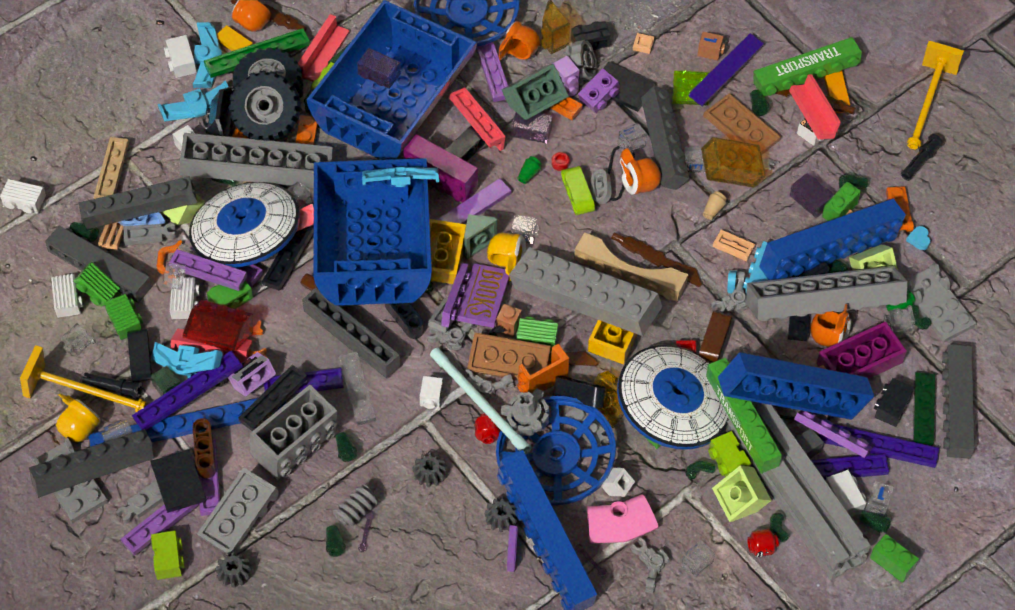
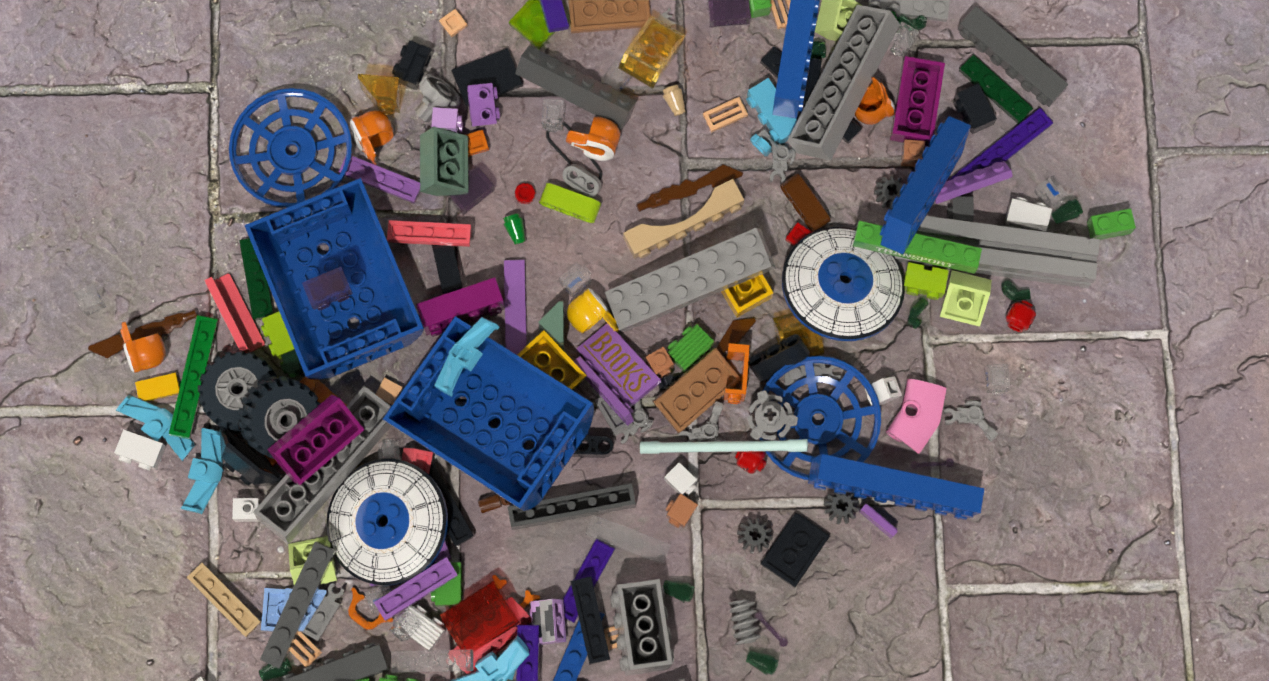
camera: 55 degrees left, 20 degrees up
dark purple tile [811,454,889,480] -> none
none -> magenta brick [267,395,364,485]
none -> clear plate [391,649,473,673]
none -> nougat brick [665,494,698,528]
none -> black tile [760,512,830,588]

